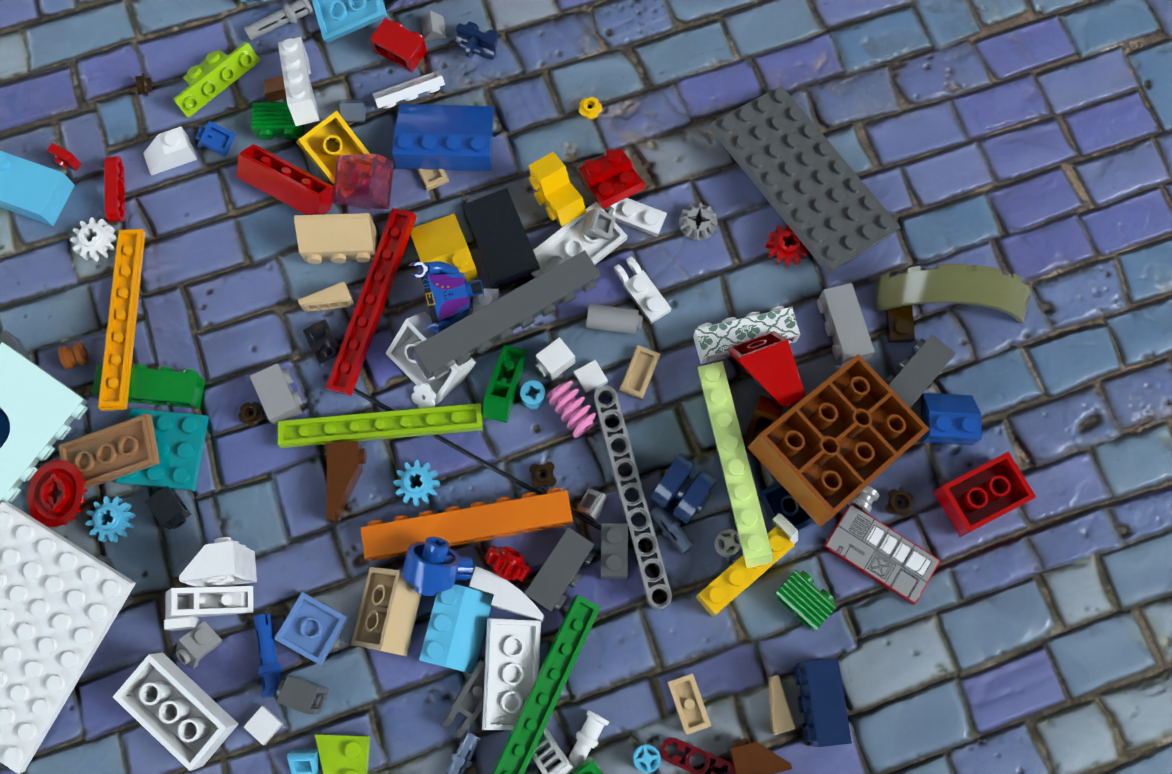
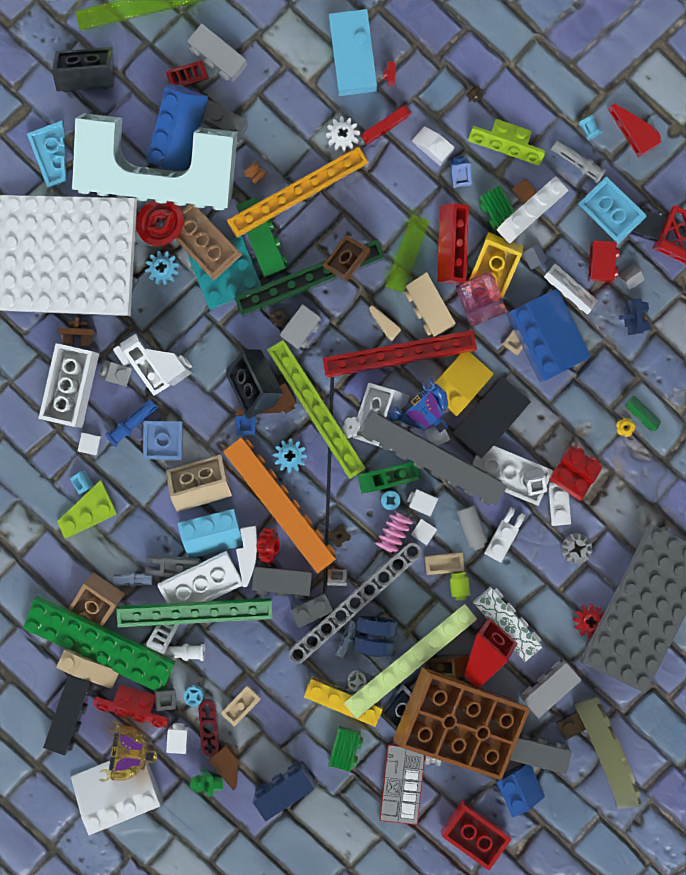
camera: 60 degrees right, 15 degrees up
black brick [145,486,191,530] -> none
dark grey brick [276,676,329,714] -> none
black bracket [303,319,340,363] -> none
blue piece [402,537,473,596] -> none
yellow brick [528,152,587,227] -> none
tan slope [769,675,795,735] -> none
white tile [772,513,798,544] -> none
dark brown plate [885,489,913,517] -> none
none -> reddish brown hips [58,315,97,347]
none -> black slope [226,349,283,419]
none -> dark green brick [234,239,385,317]
none -> blue plate [236,415,256,435]
none -> reddish brown slope [323,235,370,284]
none -> clear neon green tile [385,215,430,293]
none -> lime brick [449,572,470,600]
none -> green slope [625,396,661,431]

